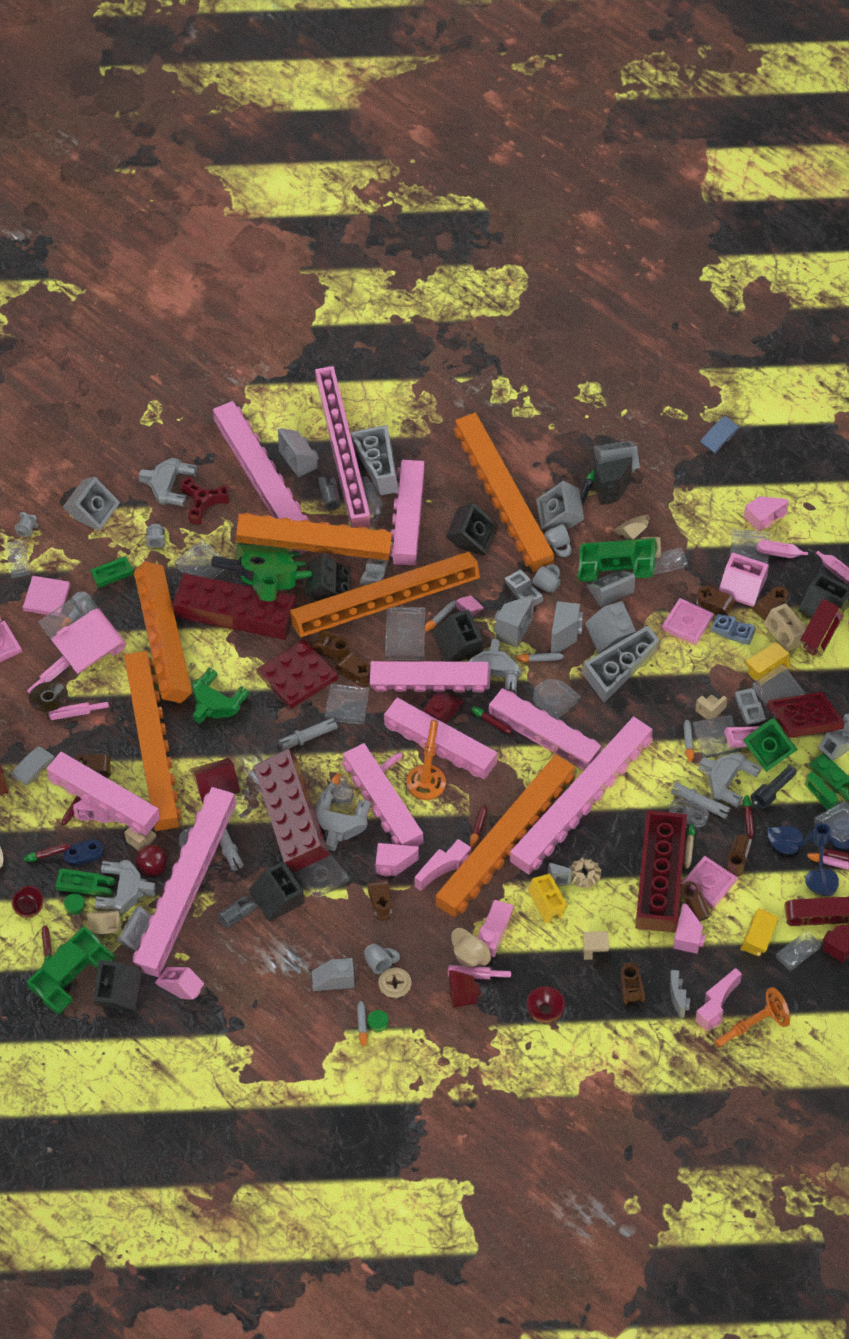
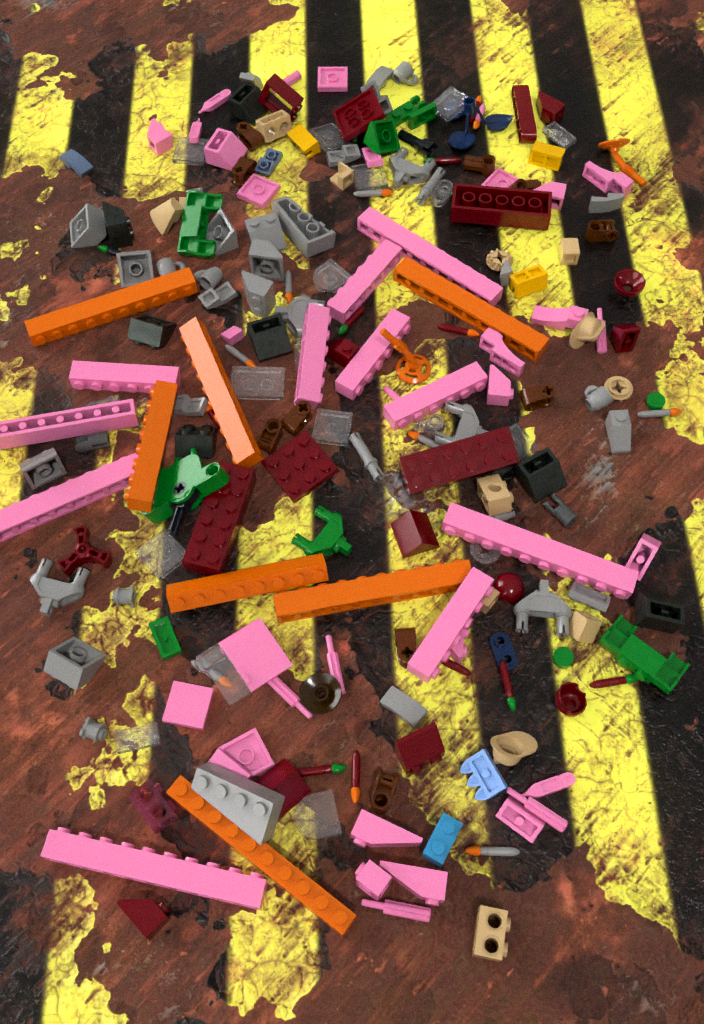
camera: 90 degrees left, 5 degrees up
green hinge [55,869,115,897] -> none
light grey wedge [350,425,399,495] -> none
none -> tan brick [477,474,514,516]

